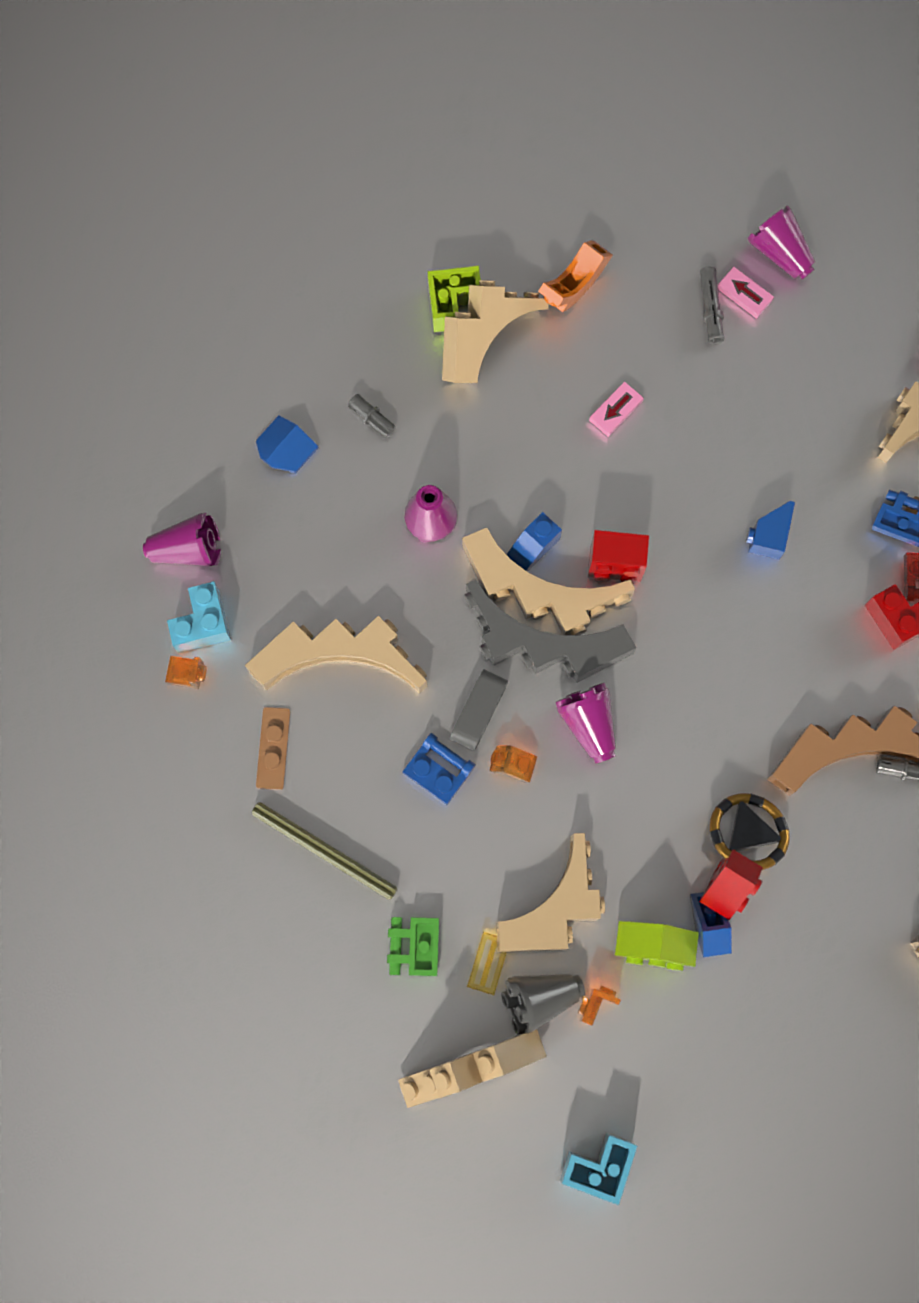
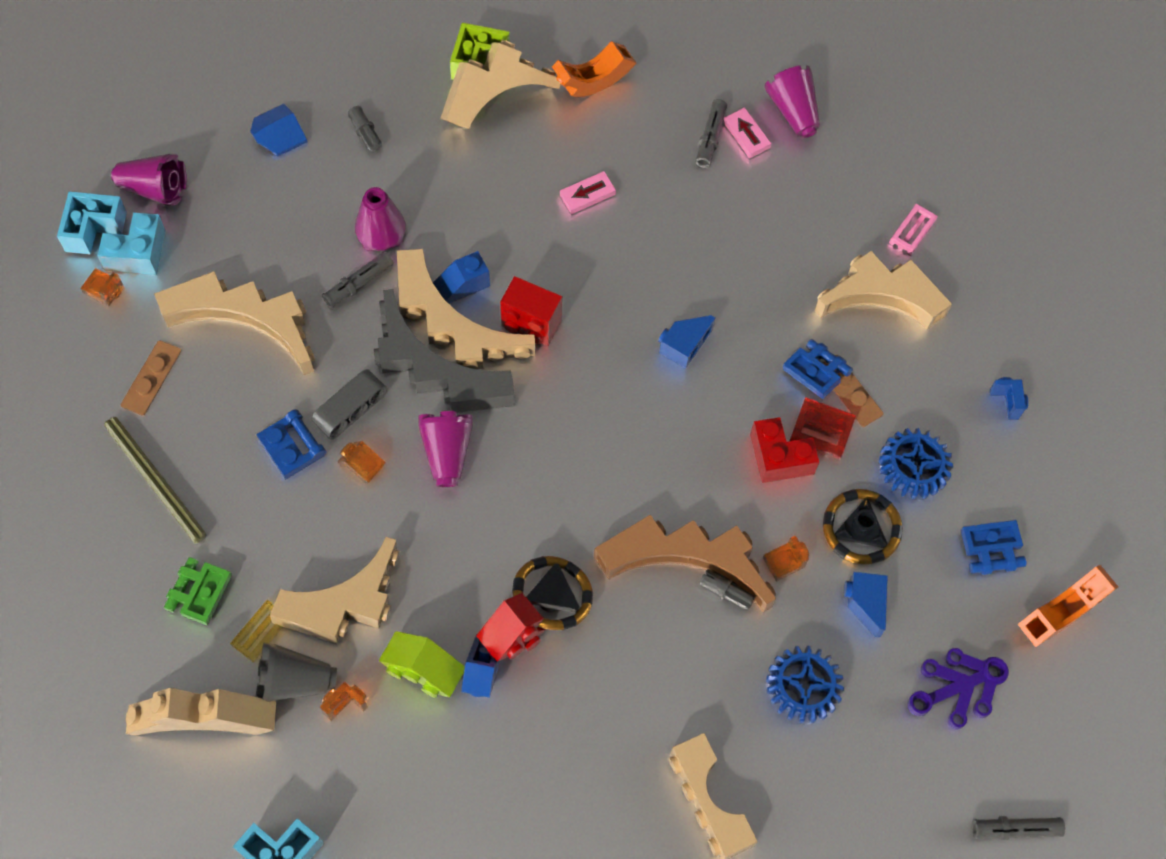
camera: 15 degrees right, 10 degrees down
none -> medium azure brick [57,191,127,254]
none -> dark grey pin [322,251,394,308]

